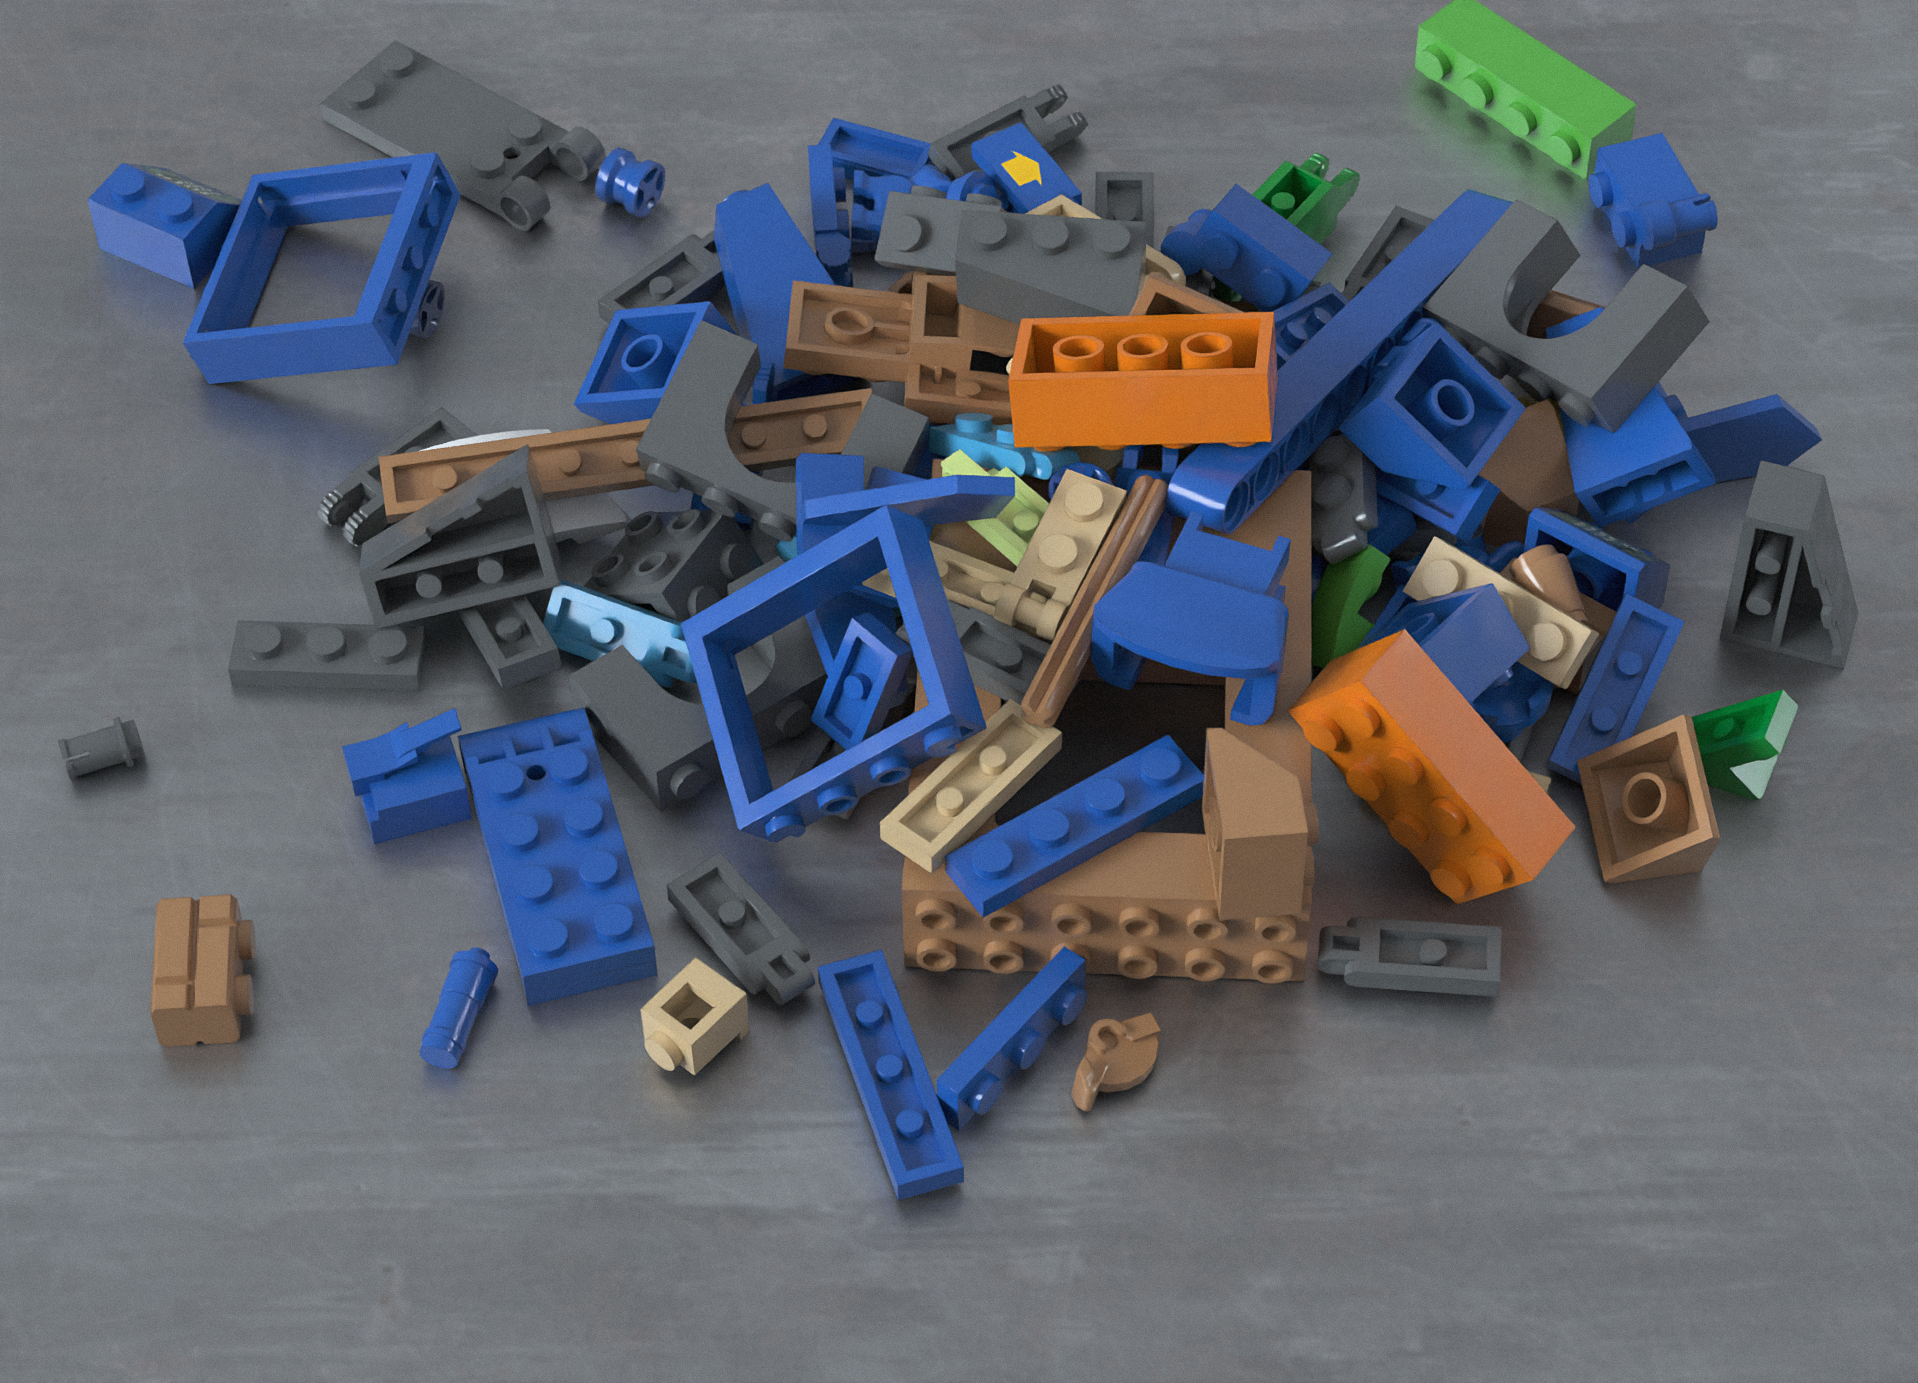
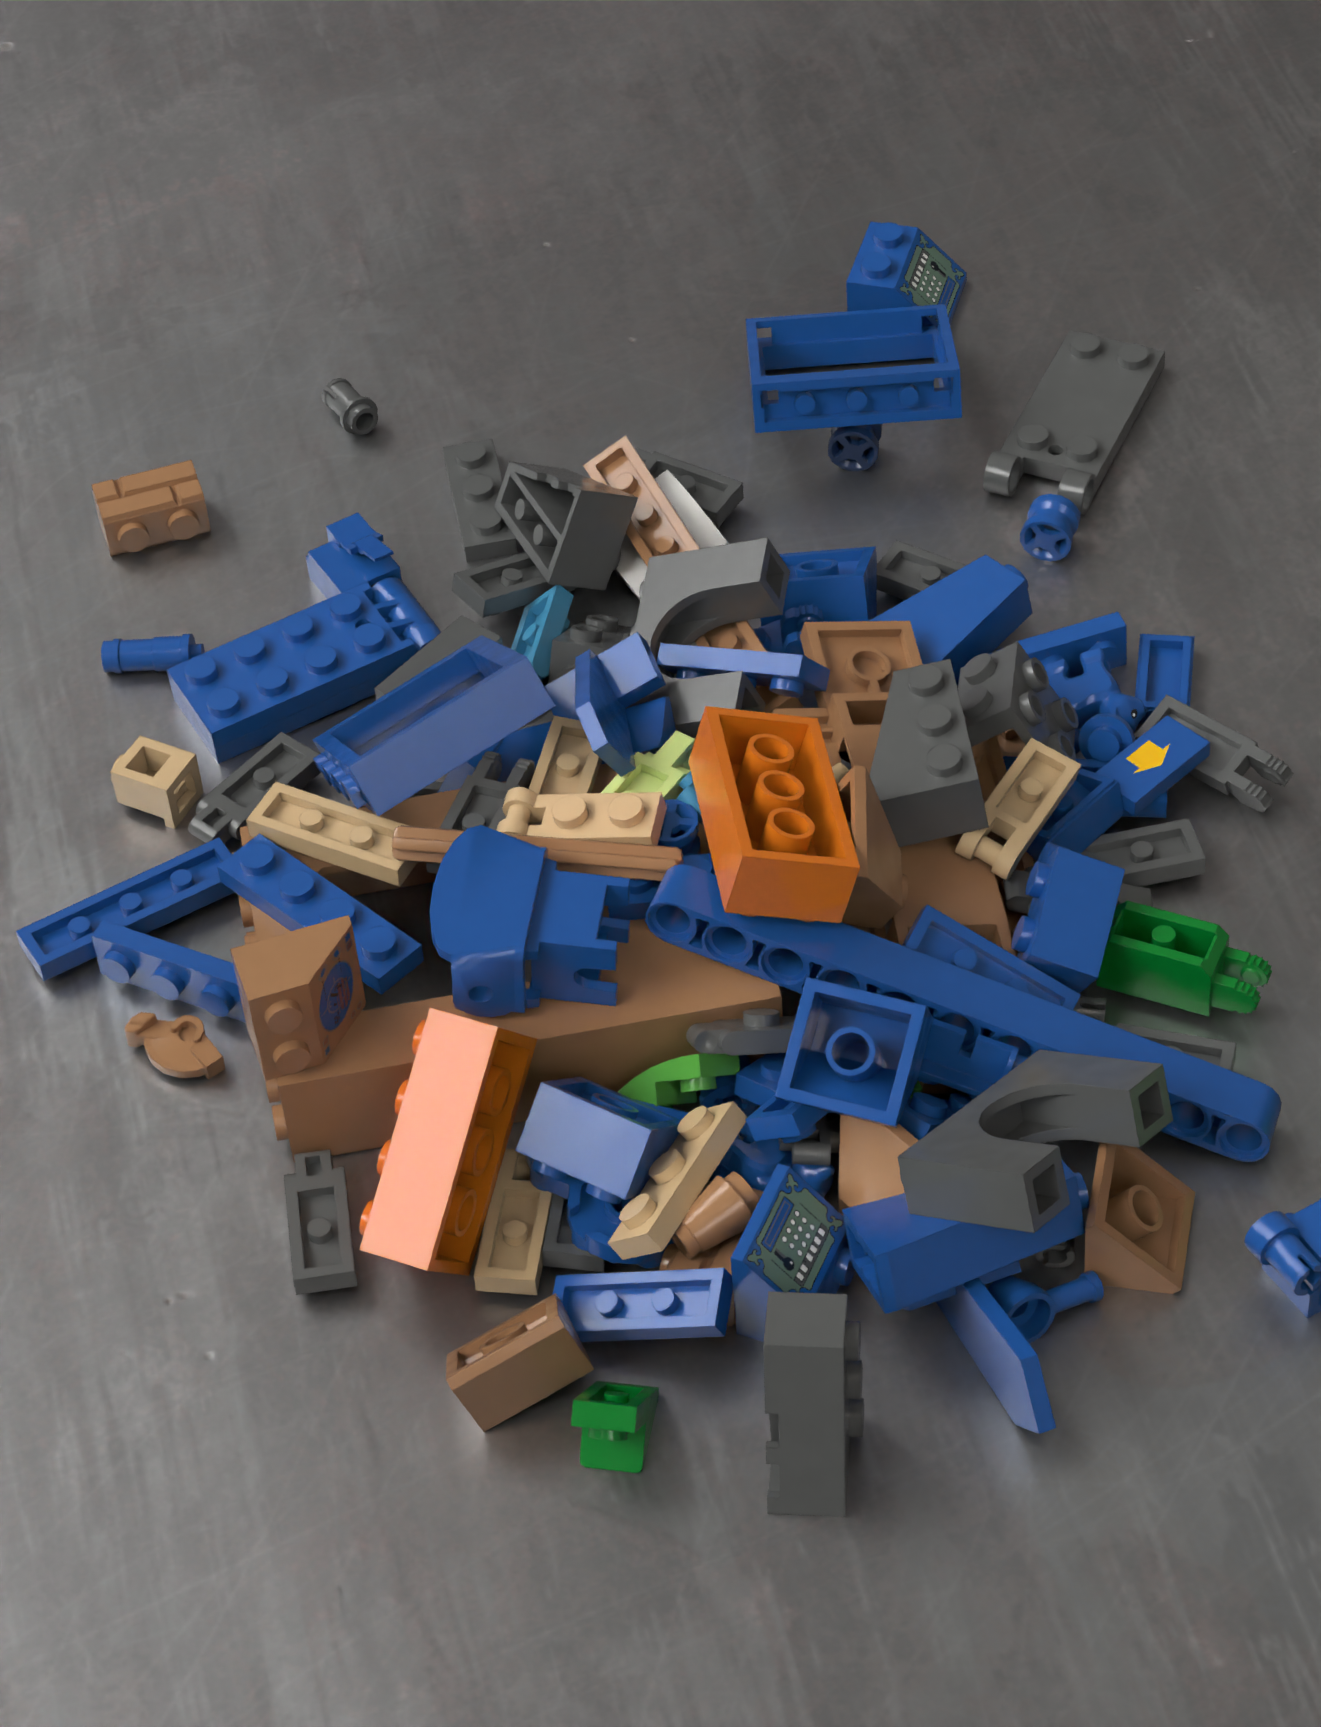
camera: 80 degrees right, 5 degrees down
none -> plate [656,643,830,698]

